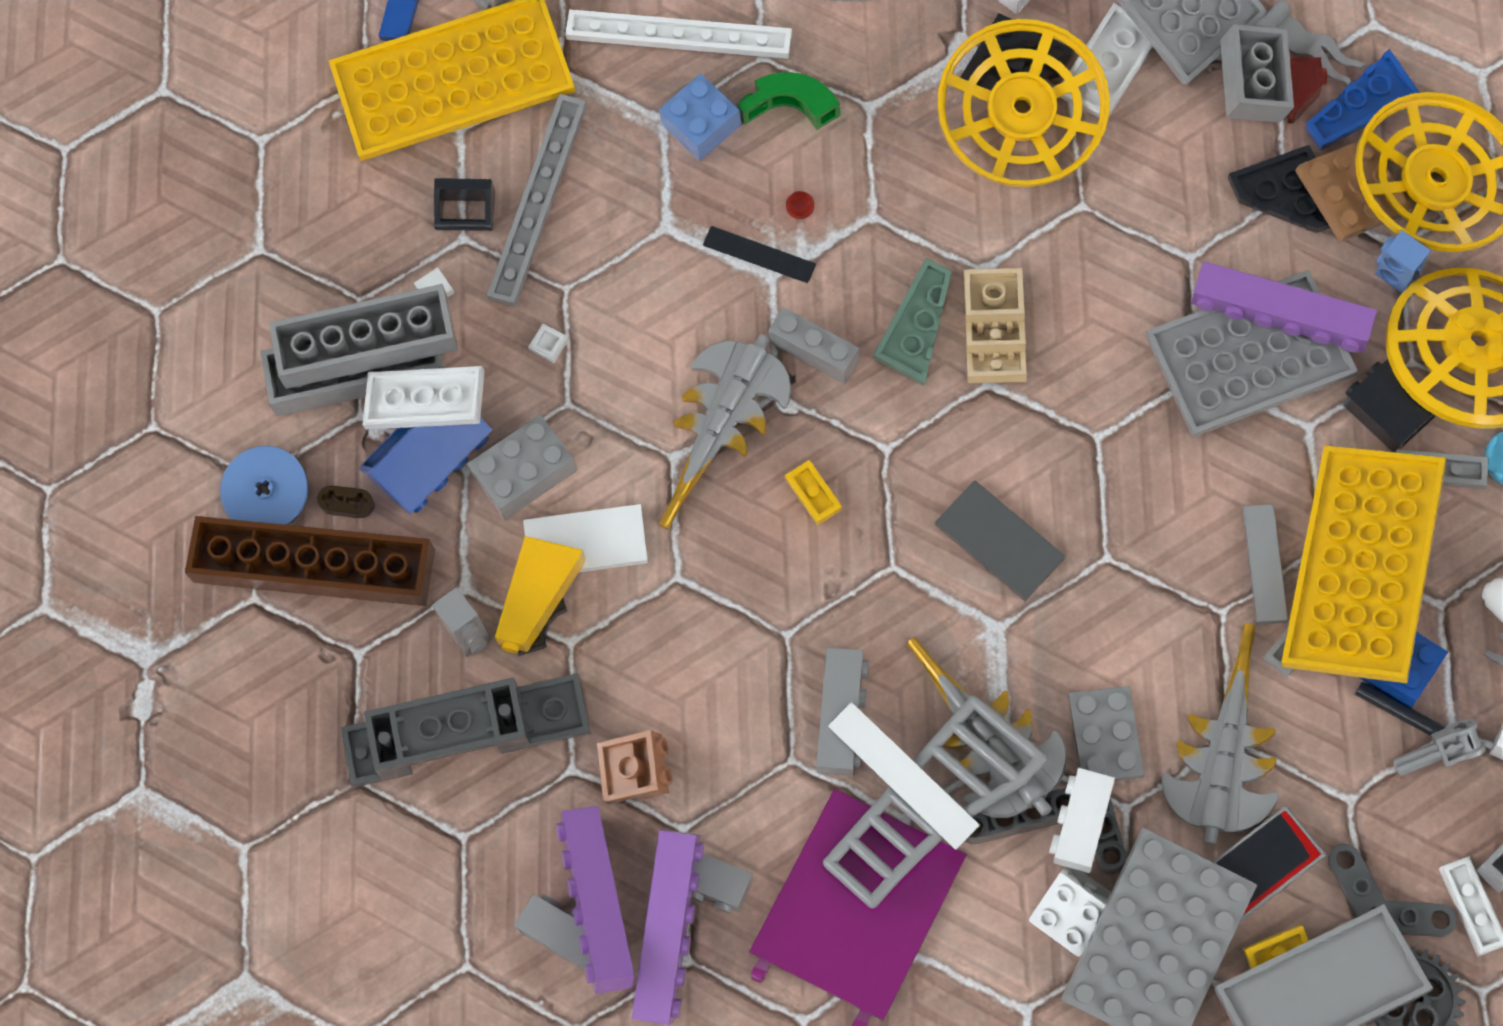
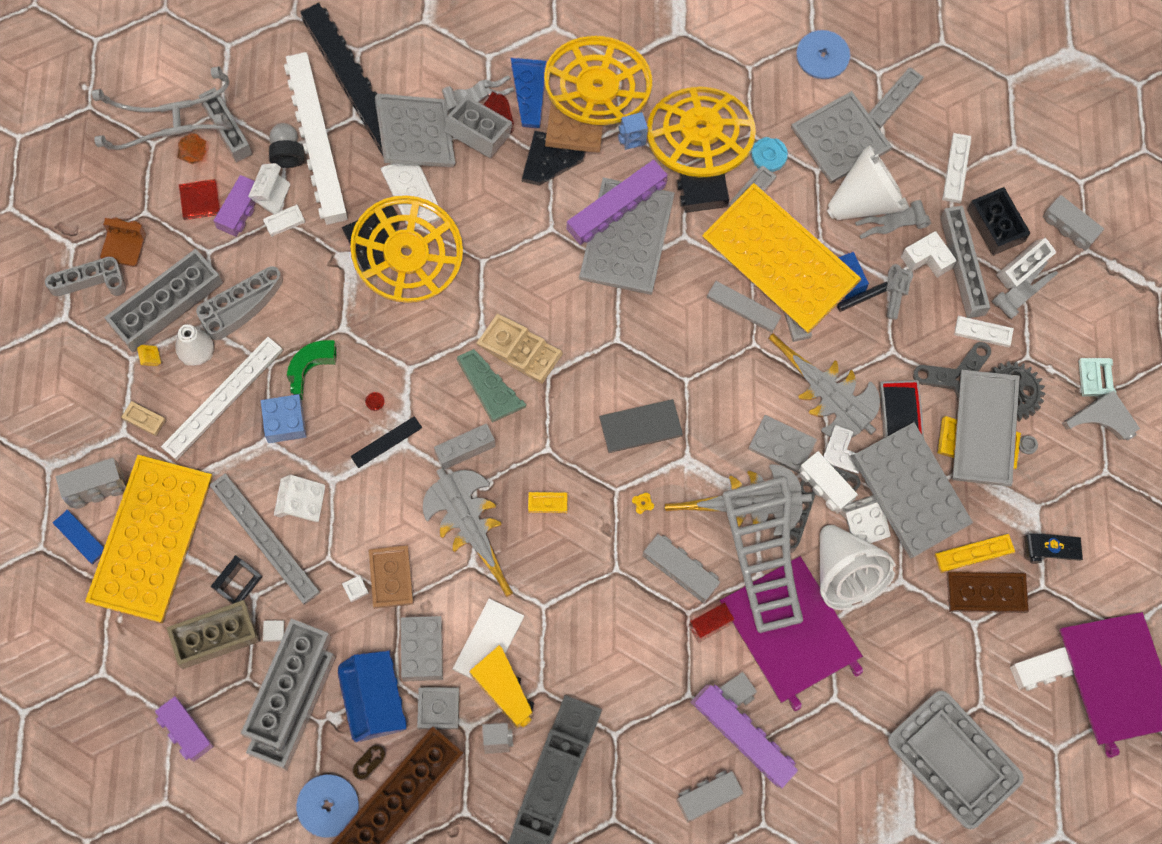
camera: 70 degrees left, 0 degrees up
white tile [362,366,485,430] -> none
medium lavender brick [556,806,634,994] -> none
nougat plate [597,730,673,804] -> none
white sticker [828,702,980,850] -> none
none -> medium lavender brick [155,696,214,762]
none -> dark tan brick [167,600,259,670]
none -> white bracket [274,475,325,522]
none -> medium nougat plate [369,545,413,609]
none -> light grey plate [417,688,459,729]
none -> yellow plate [632,492,654,514]
none -> clear red brick [689,602,735,643]
none -> white cone [819,525,896,610]
none -> plate [823,425,860,474]

